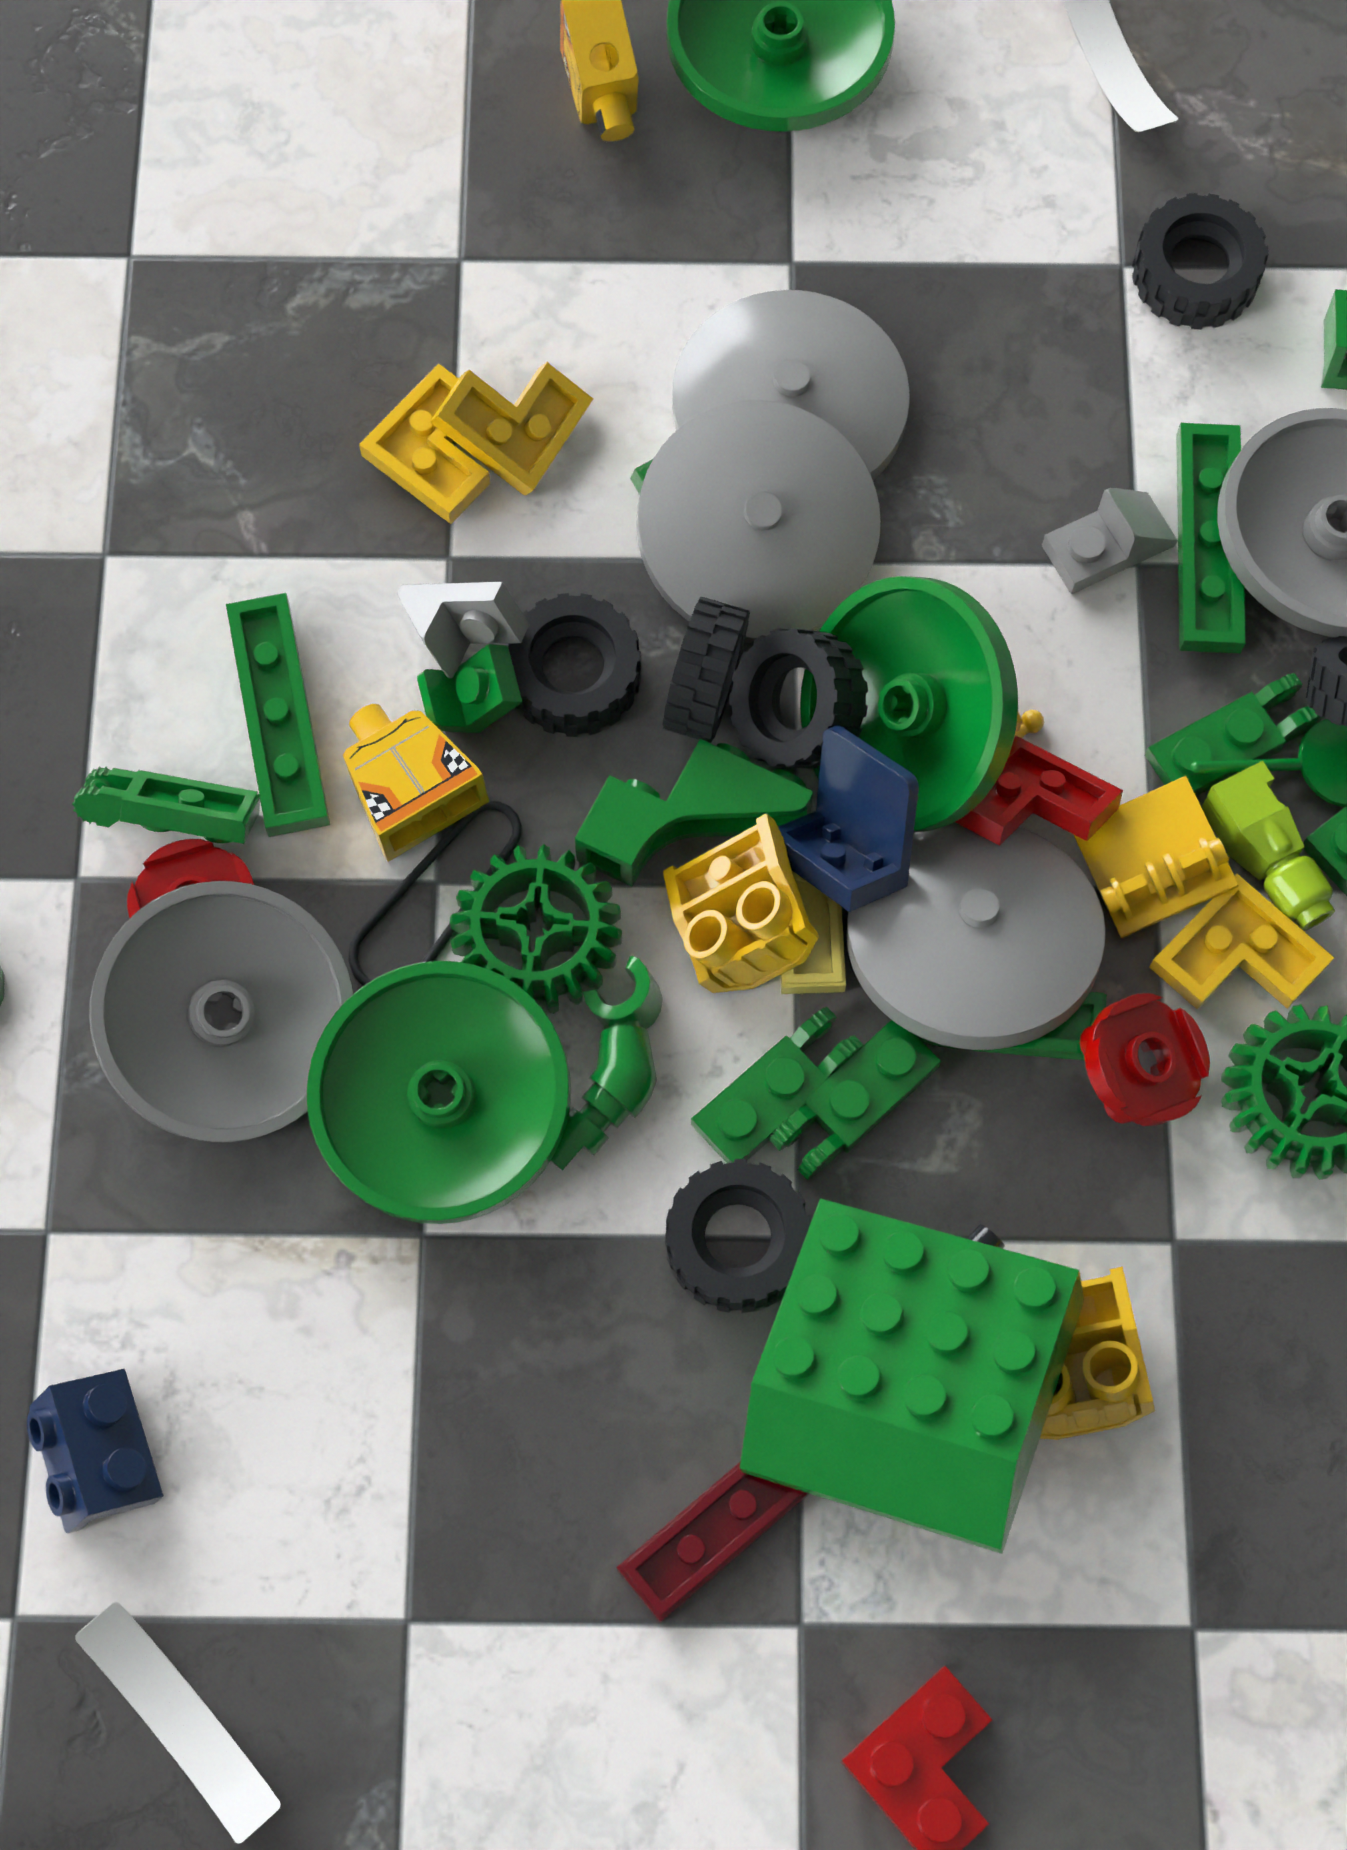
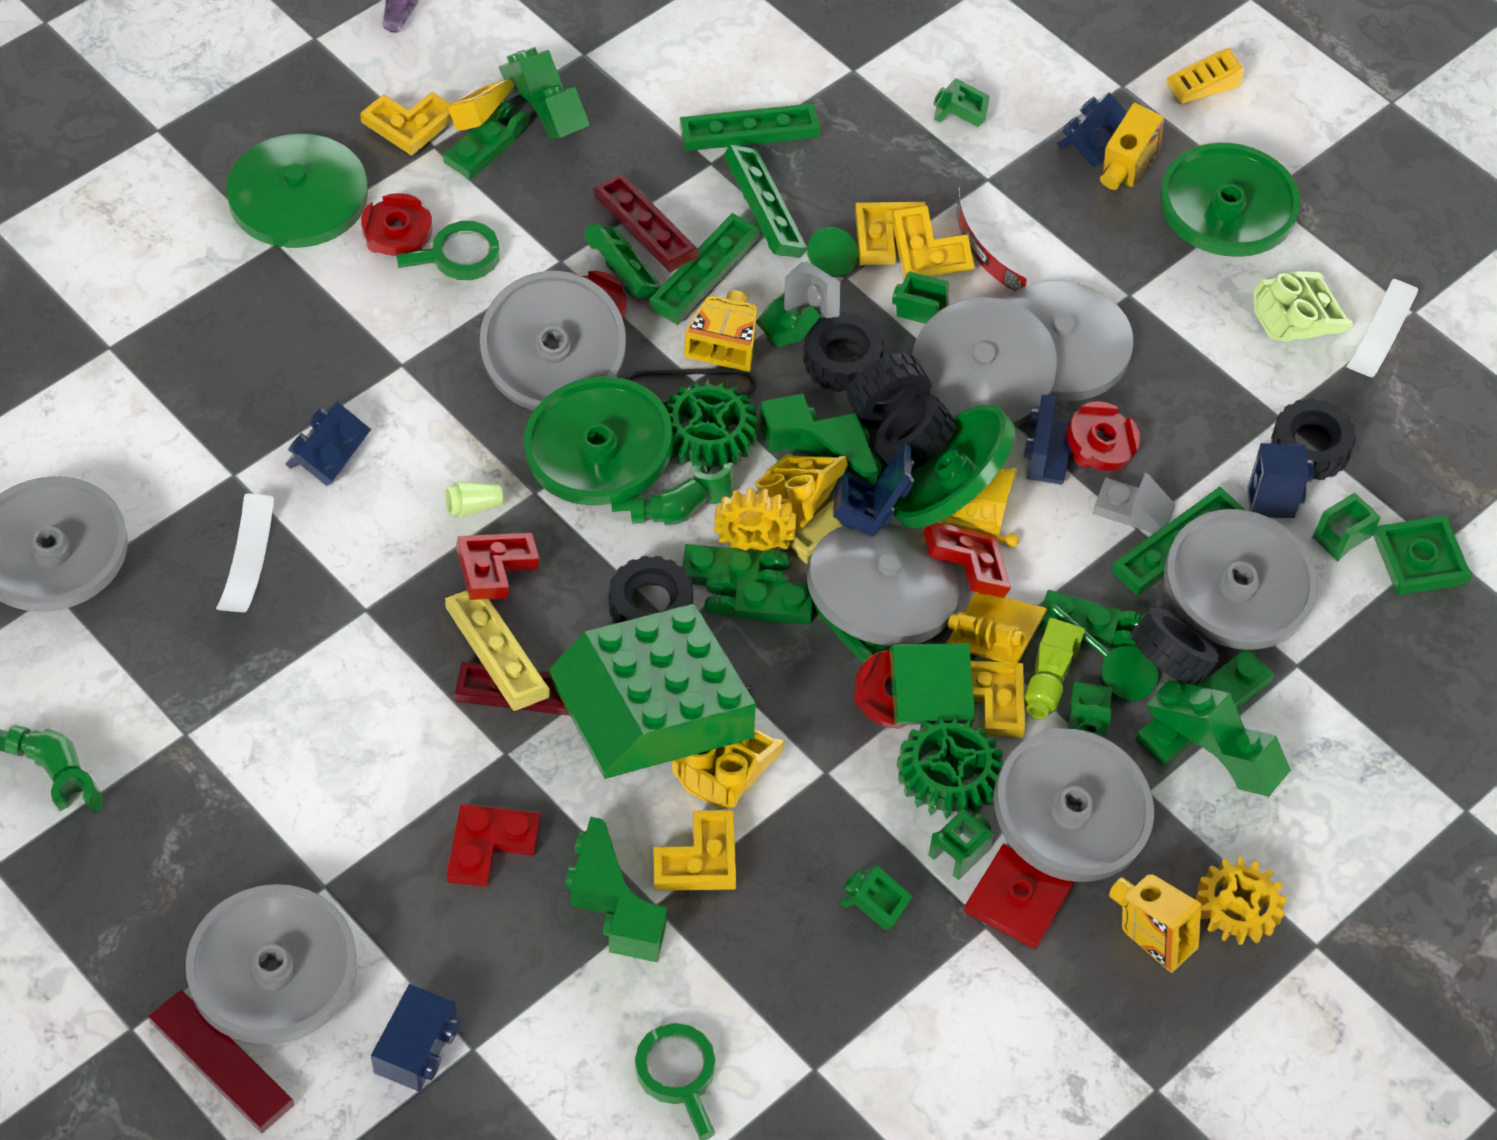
camera: 45 degrees right, 15 degrees down
none -> yellowish green cone [445,481,503,519]
none -> light yellow tile [445,590,549,711]
none -> red plate [456,533,539,600]
none -> green arch [565,816,667,962]
none -> dark red tile [593,173,699,273]
none -> yellow plate [653,810,736,891]
none -> green plate [679,103,820,151]
none -> yellow gear [713,488,797,553]
none -> green plate [723,145,807,258]
none -> green piece [778,227,859,302]
none -> green tile [889,643,975,725]
none -> green window [892,271,949,324]
none -> green bracket [933,78,990,127]
none -> sticker [957,187,1027,292]
none -> dark blue bracket [1023,395,1070,485]
none -> dark blue bracket [1057,92,1127,167]
none -> red plate [1066,401,1140,471]
none -> dark blue brick [1247,443,1314,518]
none -> yellowish green slope [1254,271,1353,342]

